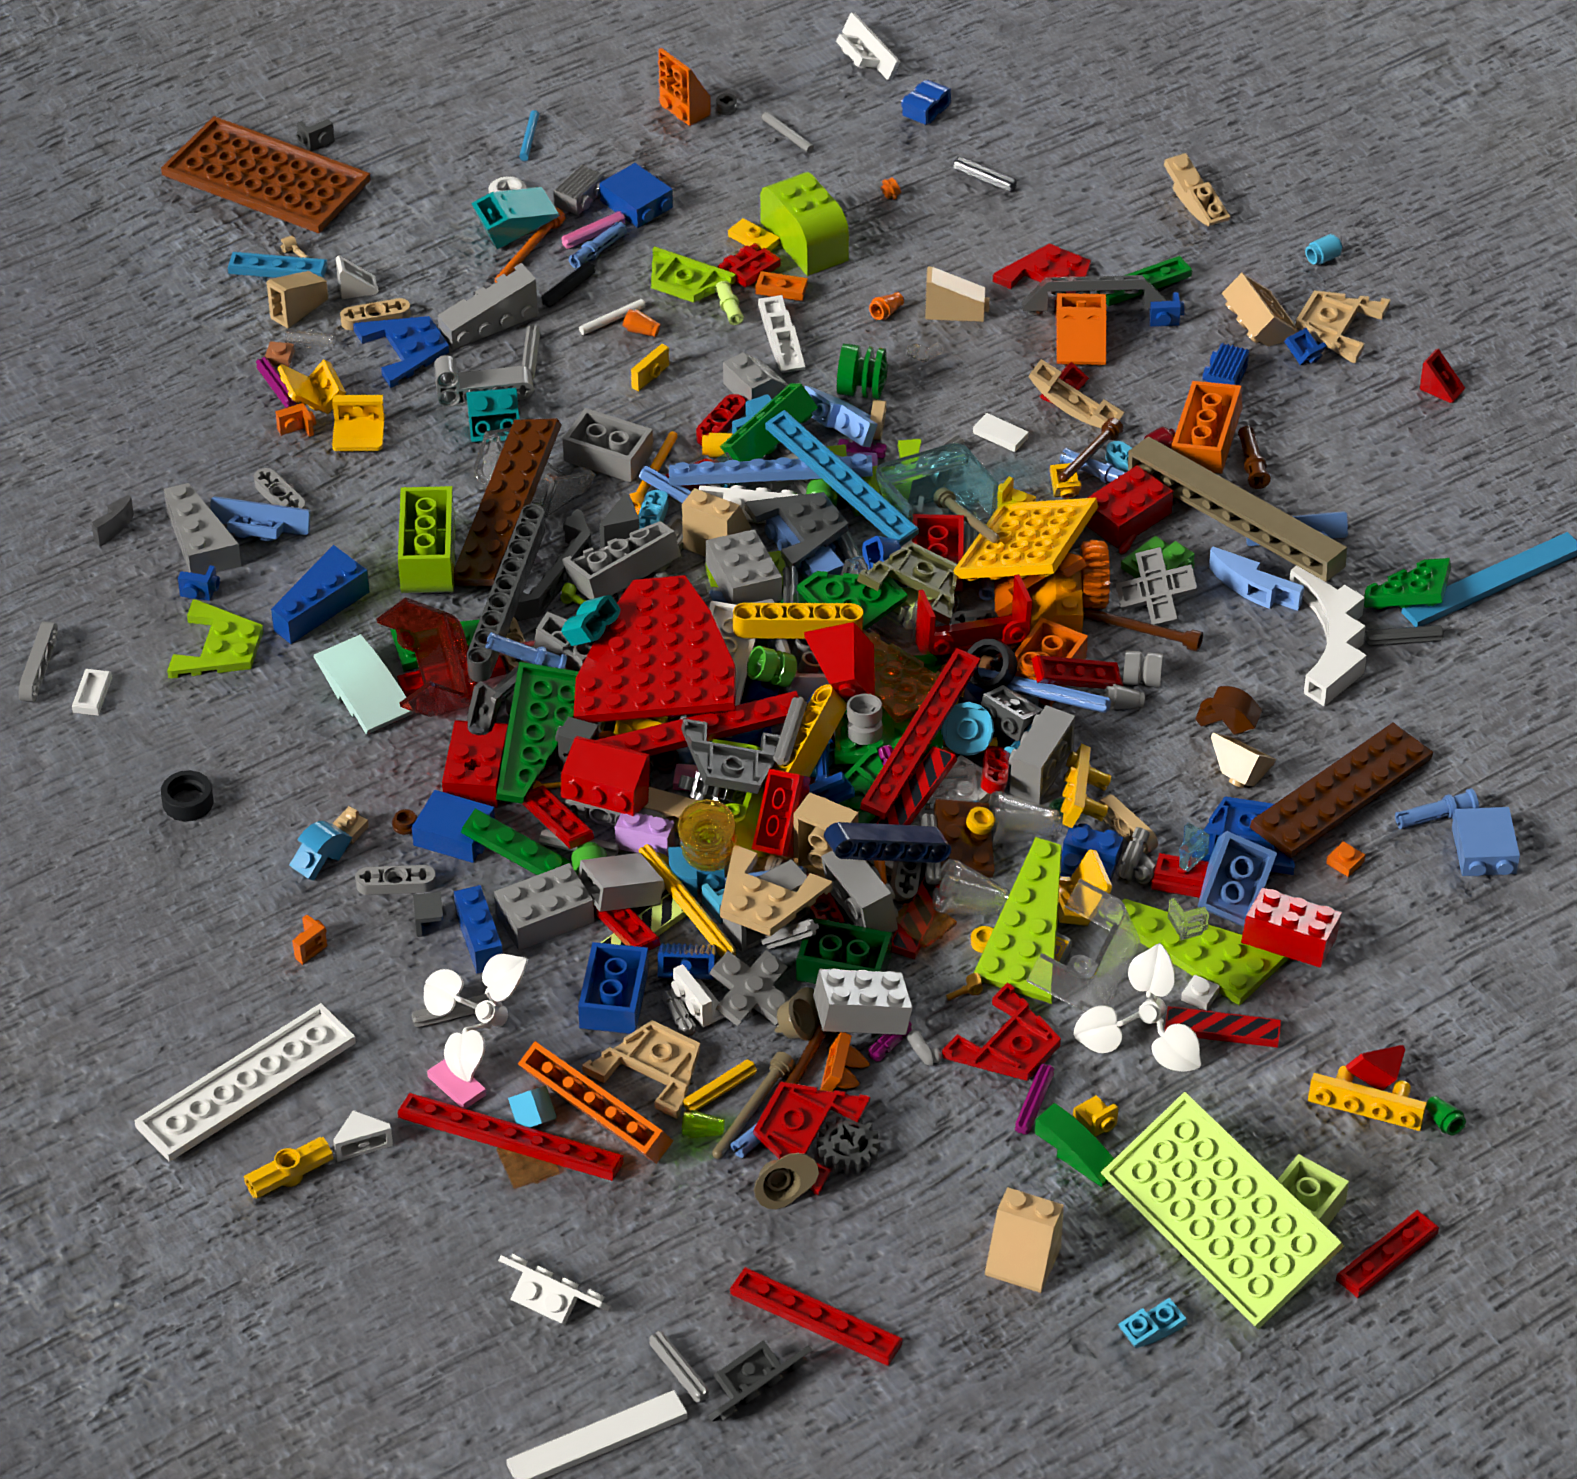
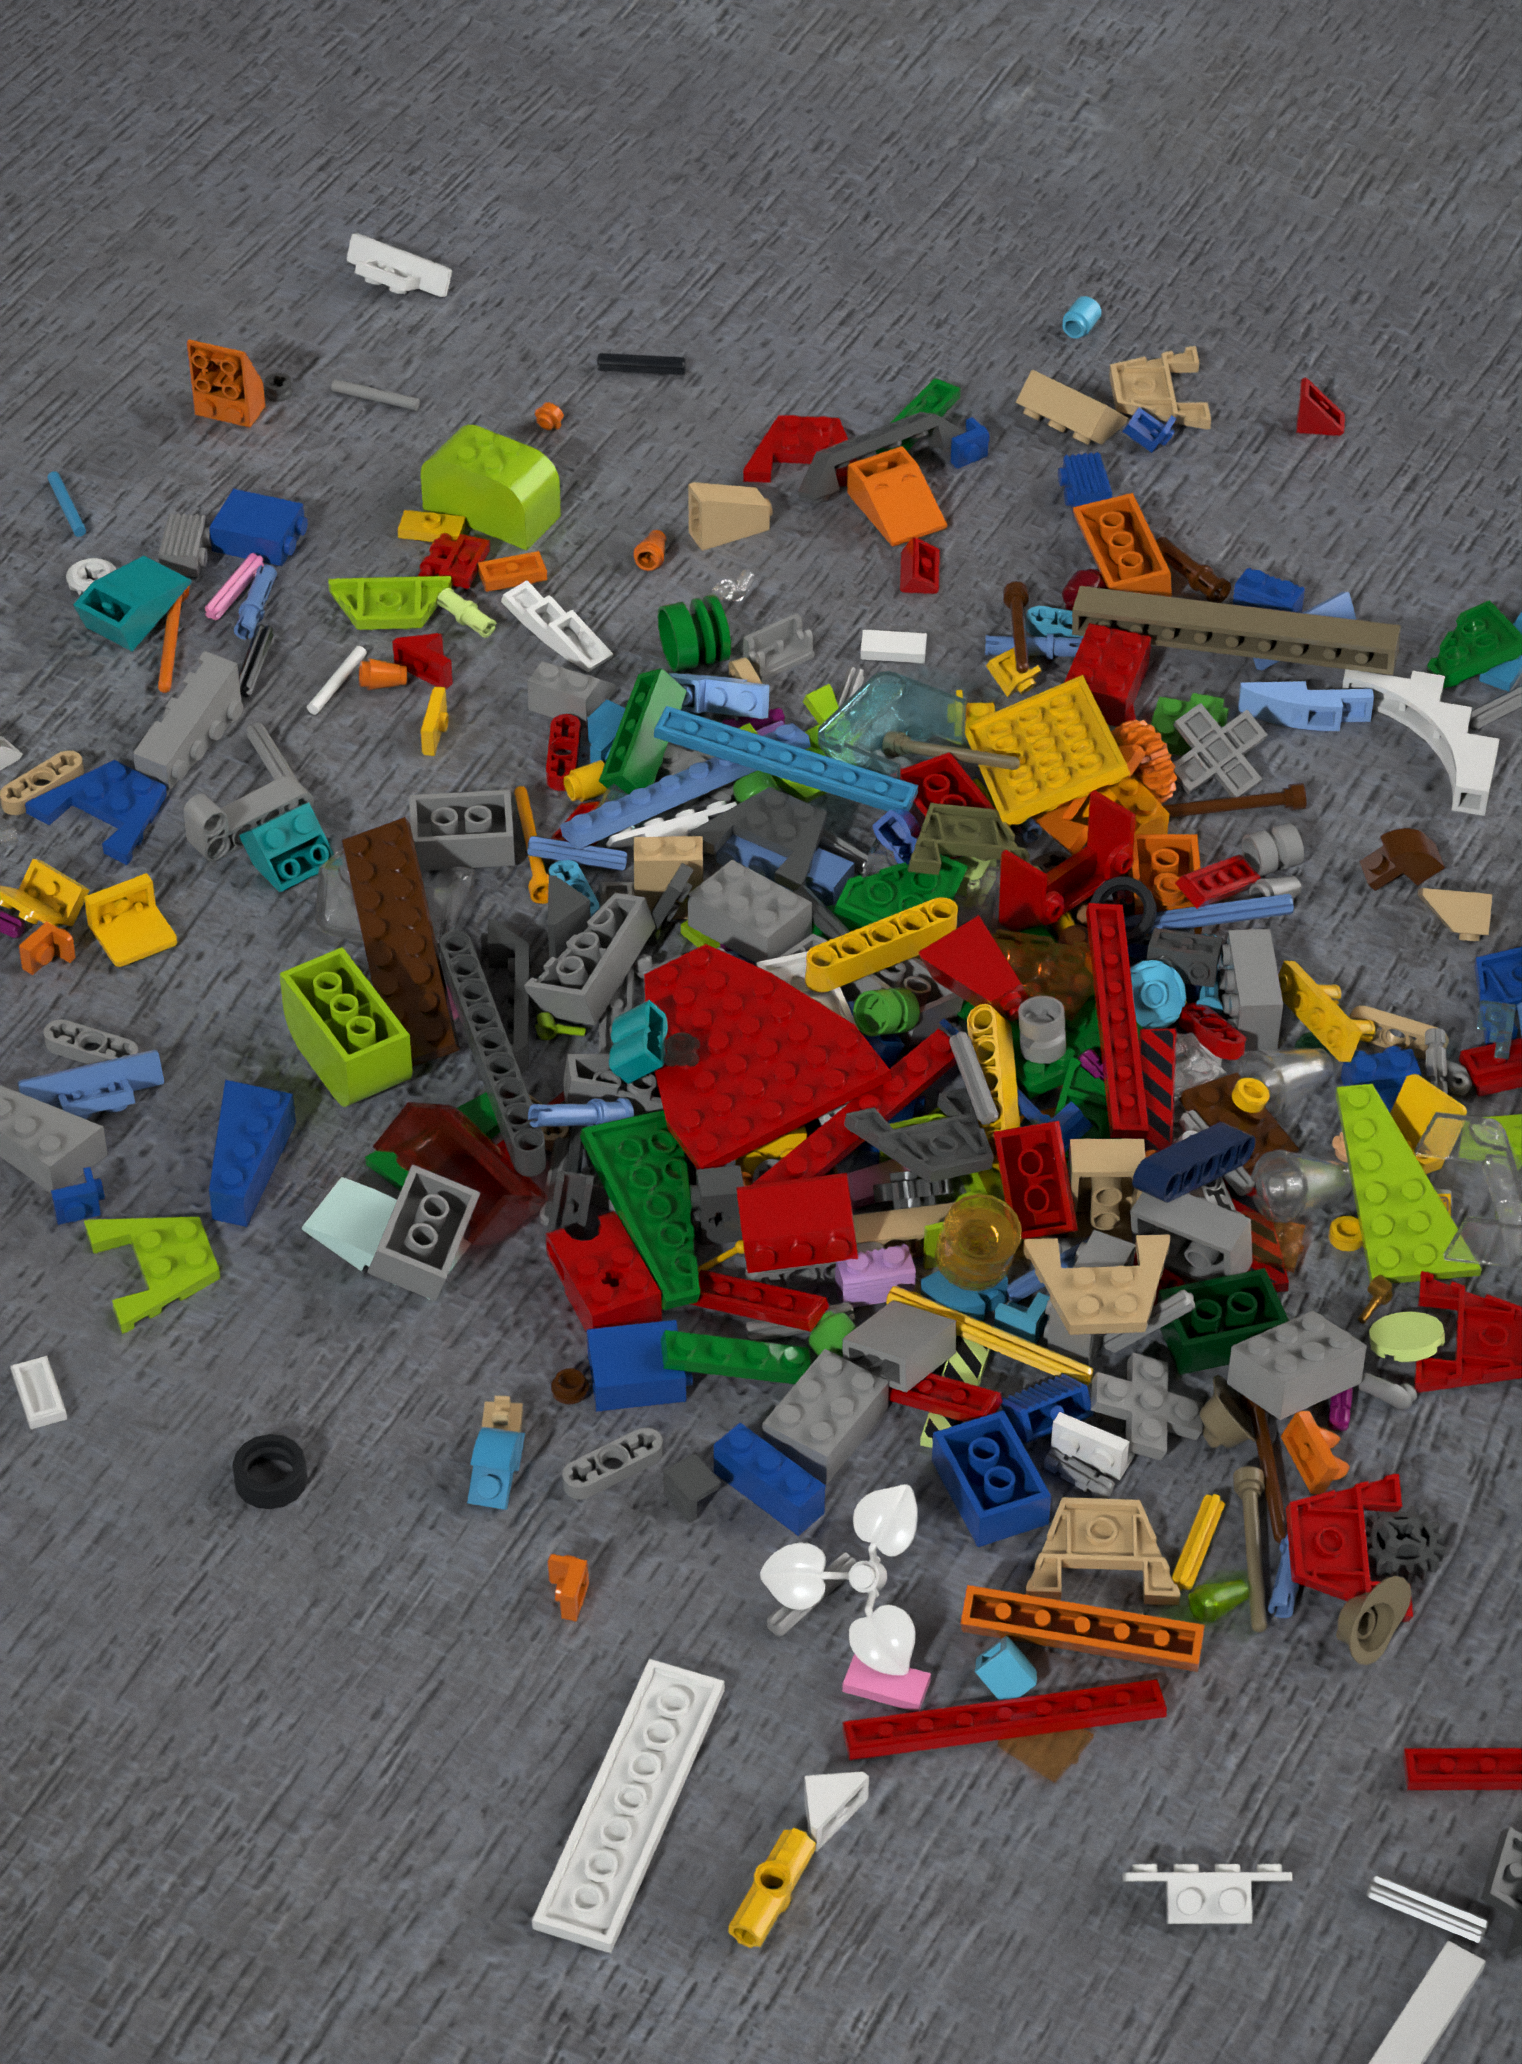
camera: 30 degrees left, 0 degrees up
blue brick [901,80,951,125] -> none
tan slope [1029,359,1125,428] -> none
tan slope [1164,153,1230,226] -> none
none -> light grey brick [367,1164,481,1301]
none -> red slope [392,633,453,689]
none -> dark grey plate [645,863,694,946]
none -> clear smoke plate [663,1032,700,1067]
none -> light grey hinge [743,613,815,682]
none -> blue brick [1232,568,1305,613]
none -> yellowish green tile [1369,1311,1445,1362]

